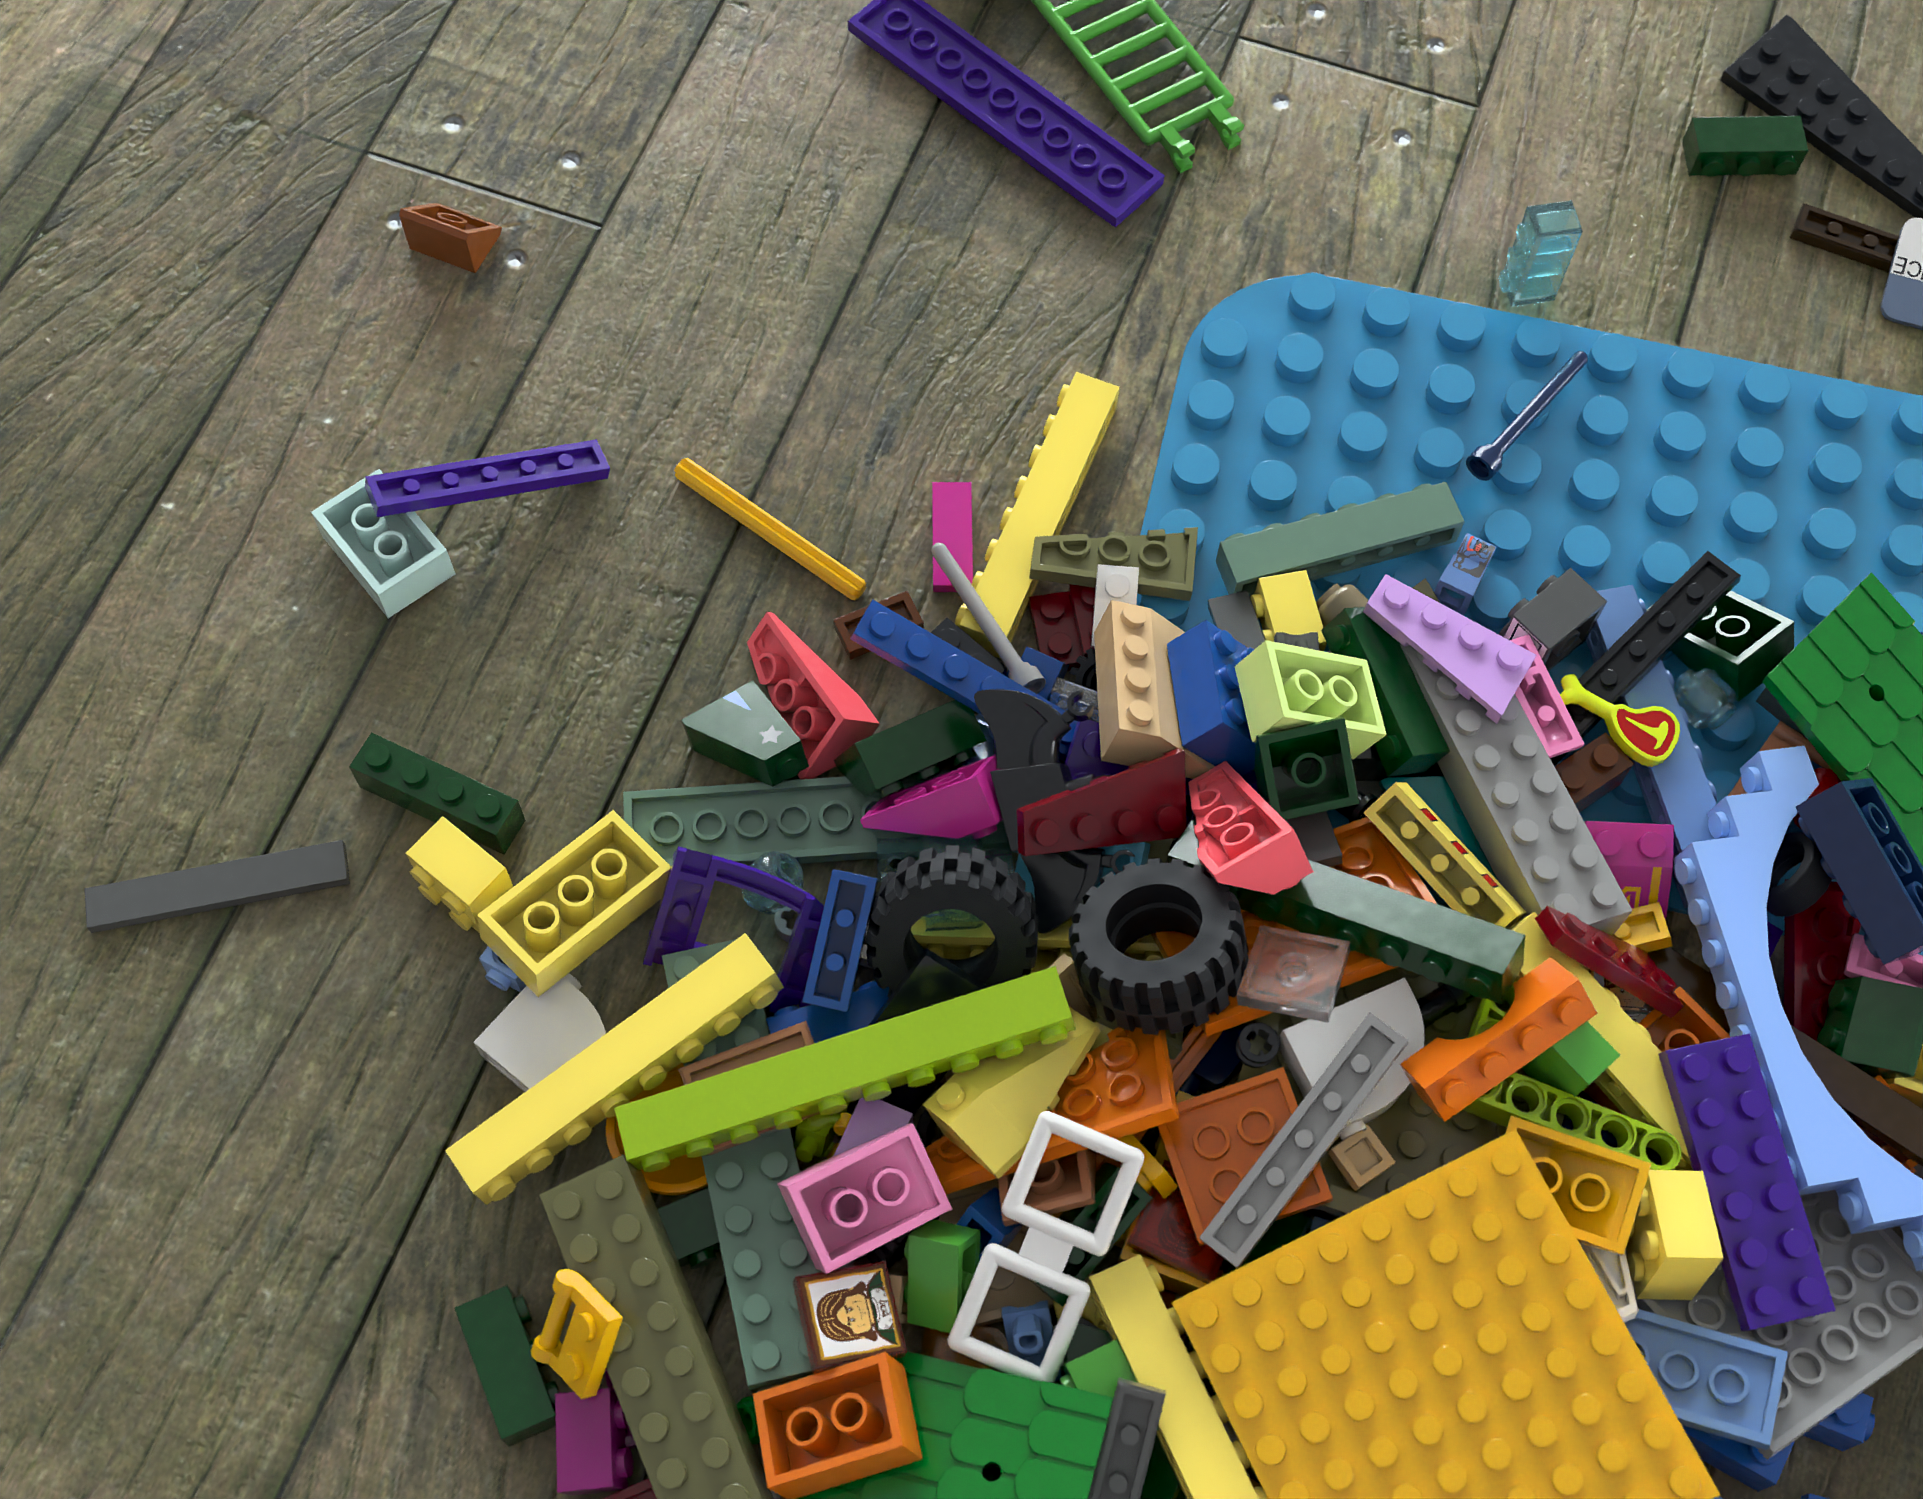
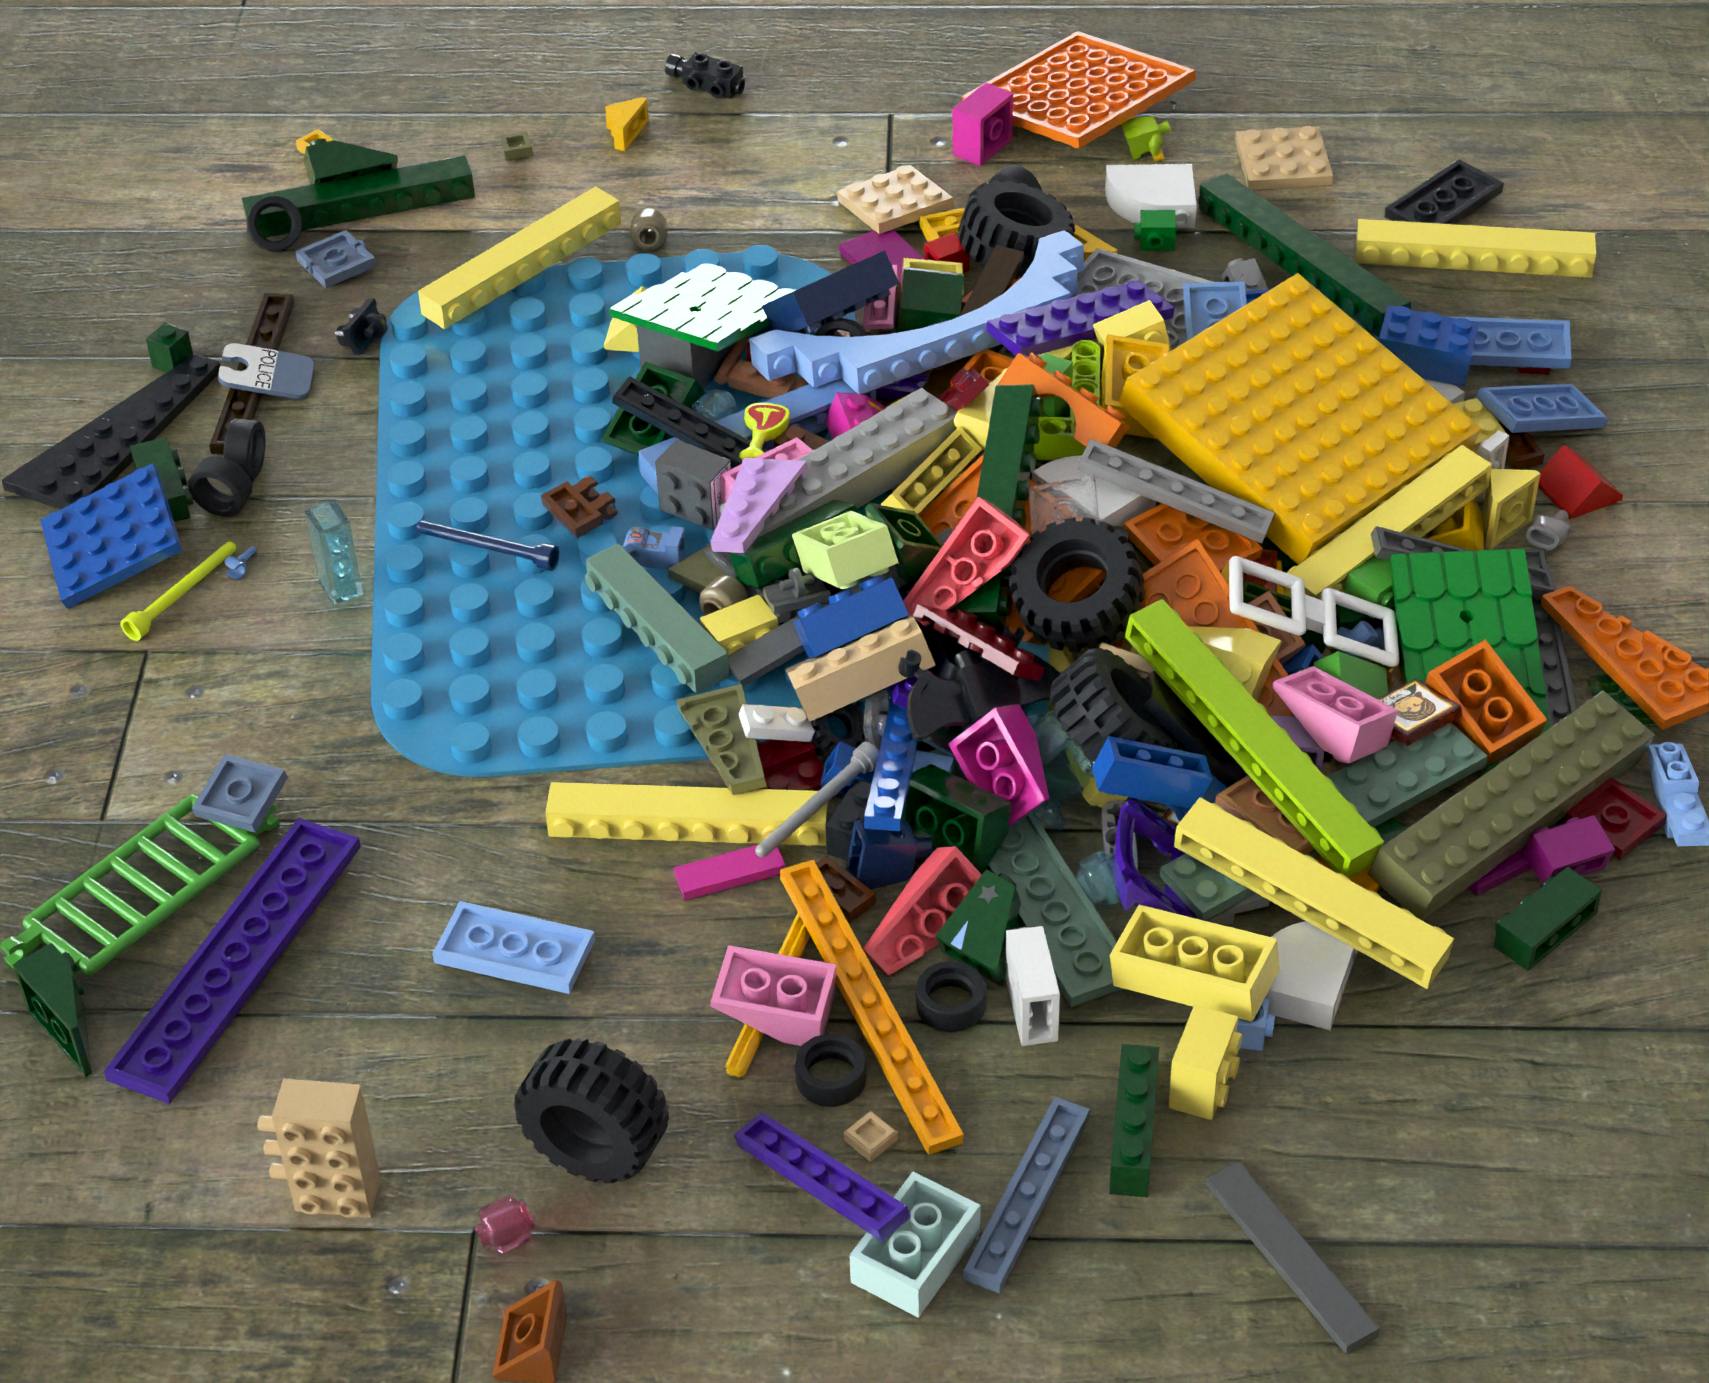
camera: 105 degrees left, 20 degrees down
yellow plate [531,1269,623,1399] -> none
none -> blue plate [41,463,183,609]
none -> neon yellow piece [120,541,236,641]
none -> black tyre [188,456,252,517]
none -> sand blue plate [192,754,288,833]
none -> black tyre [224,418,266,479]
none -> medium blue hand [225,546,257,580]
none -> tan piece [257,1078,381,1218]
none -> light blue plate [432,901,595,994]
none -> clear pink head [474,1195,536,1254]
none -> black tyre [514,1038,669,1183]
none -> reddish brown plate [541,475,618,538]
none -> bright pink slope [711,945,836,1046]
none -> light orange plate [780,859,964,1155]
none -> black tyre [795,1034,867,1107]
none -> tan tile [844,1111,898,1162]
none -> dark blue torso [845,820,933,890]
none -> black tyre [916,961,986,1032]
none -> sand blue plate [963,1097,1090,1294]
none -> white brick [1006,926,1060,1046]

